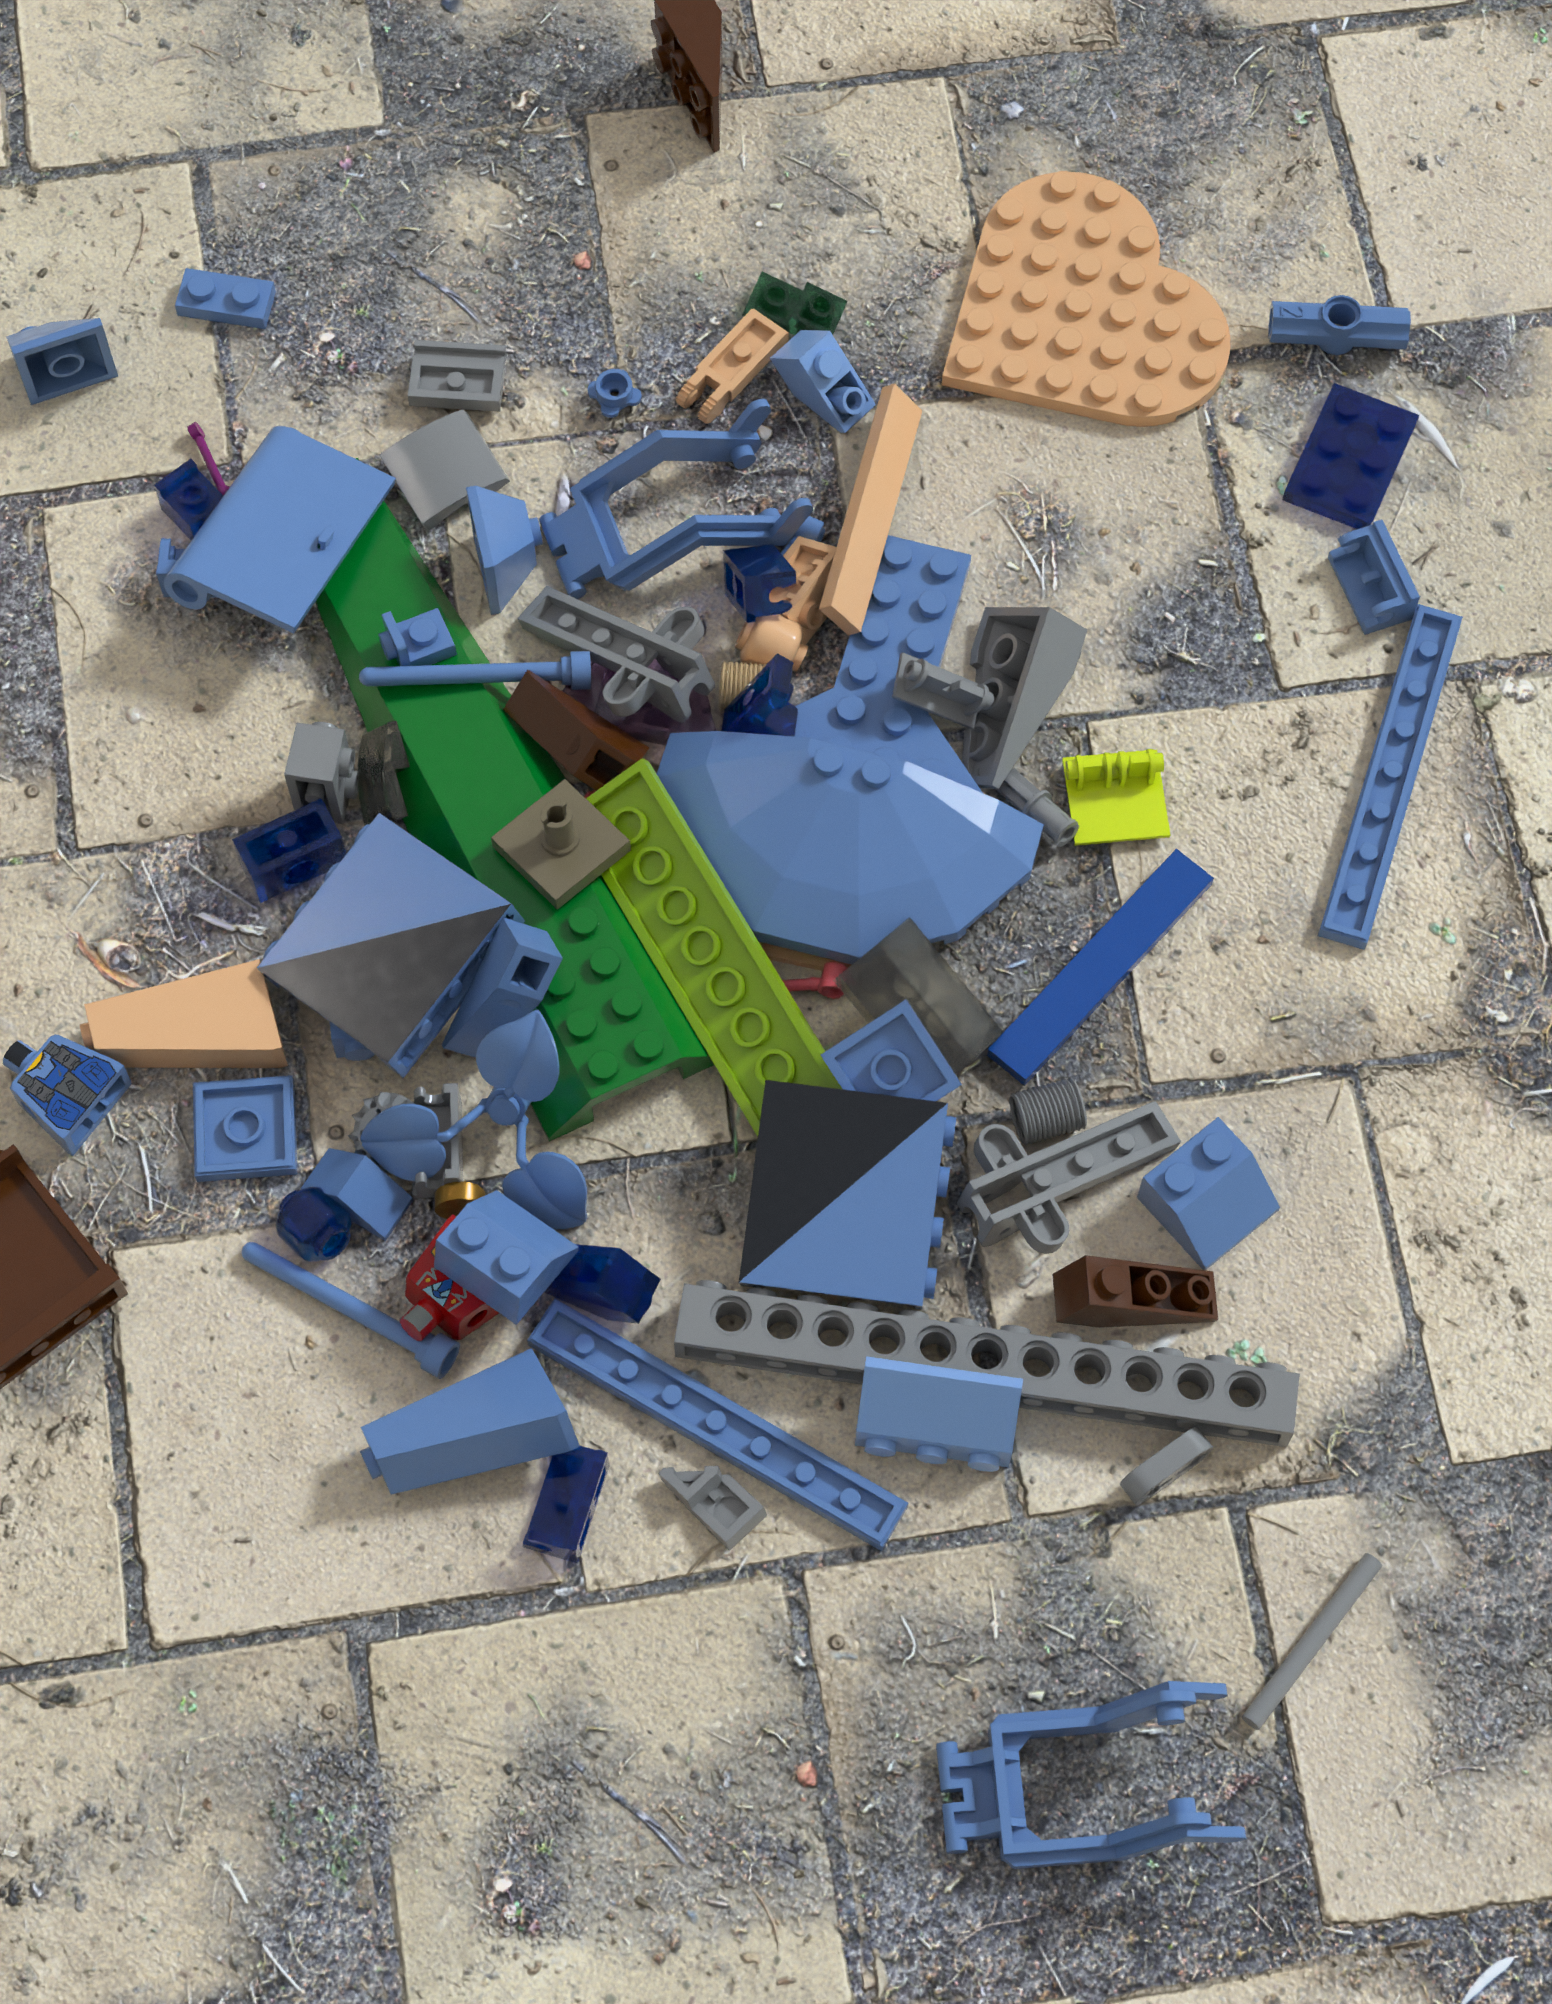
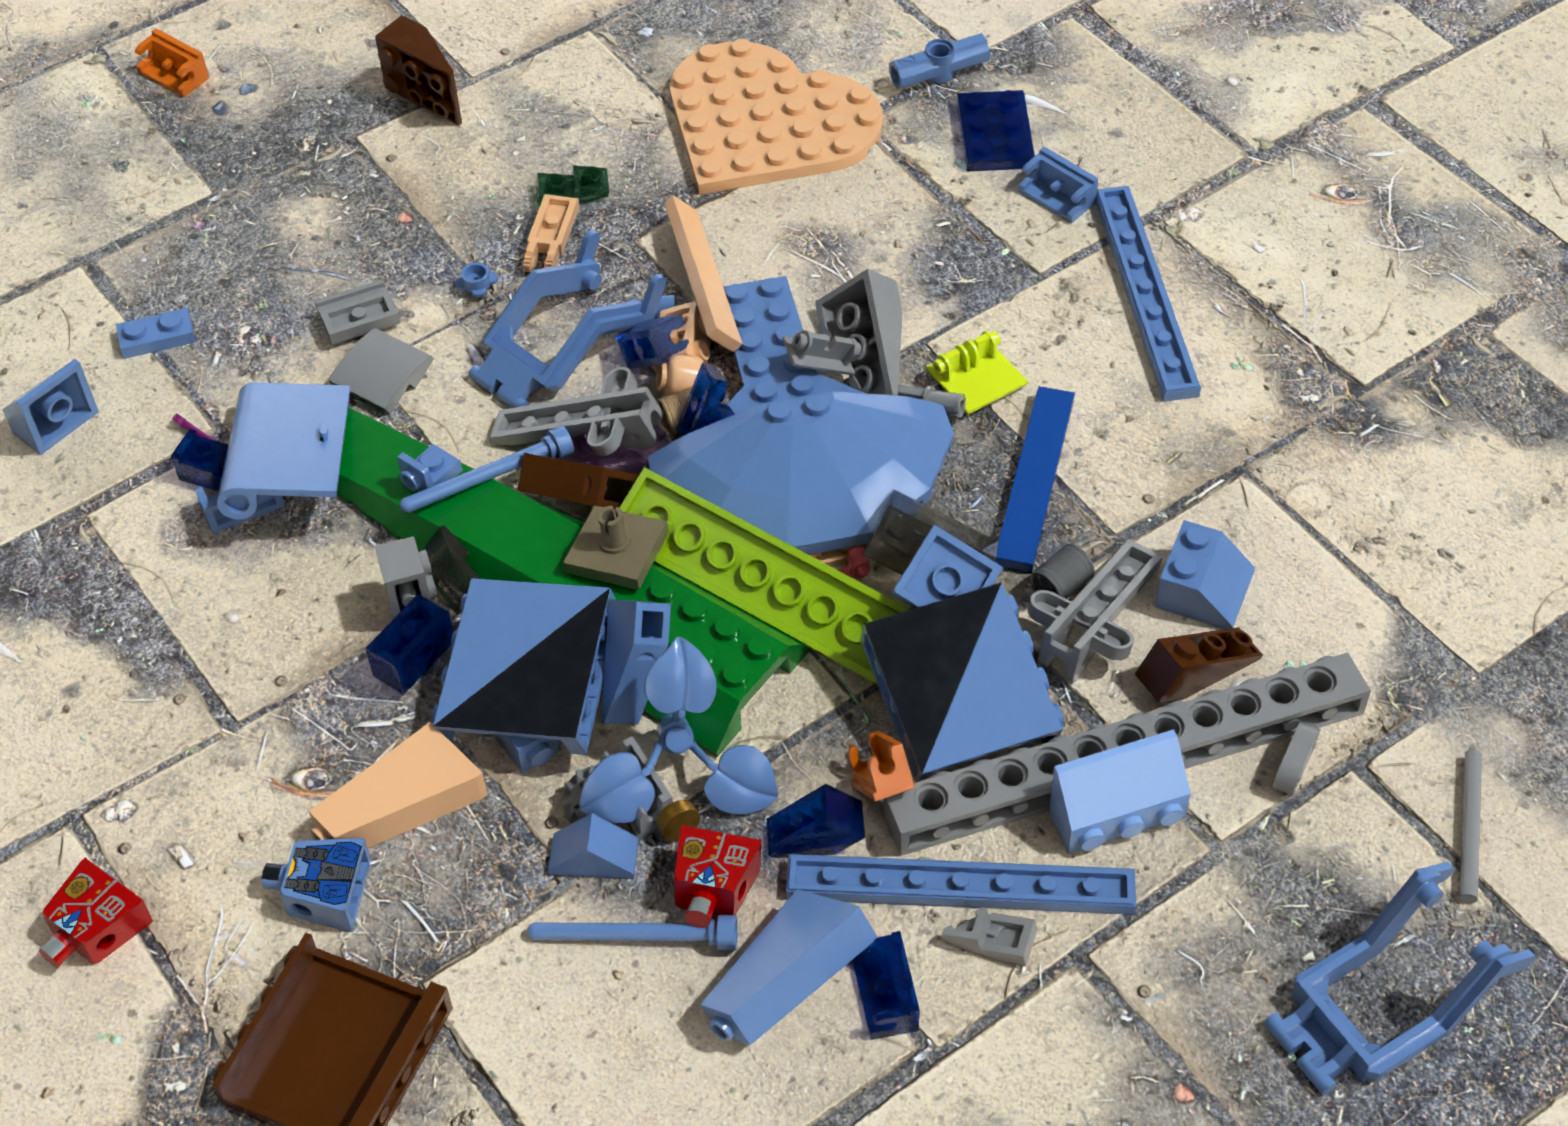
camera: 25 degrees left, 15 degrees down
medium blue tile [193,1075,298,1182] -> none
clear blue head [275,1186,352,1262] -> none
medium blue slope [434,1190,579,1325] -> none
medium blue slope [466,486,543,615] -> none
light blue slope [770,330,876,433] -> none
none -> orange hinge [847,731,915,801]

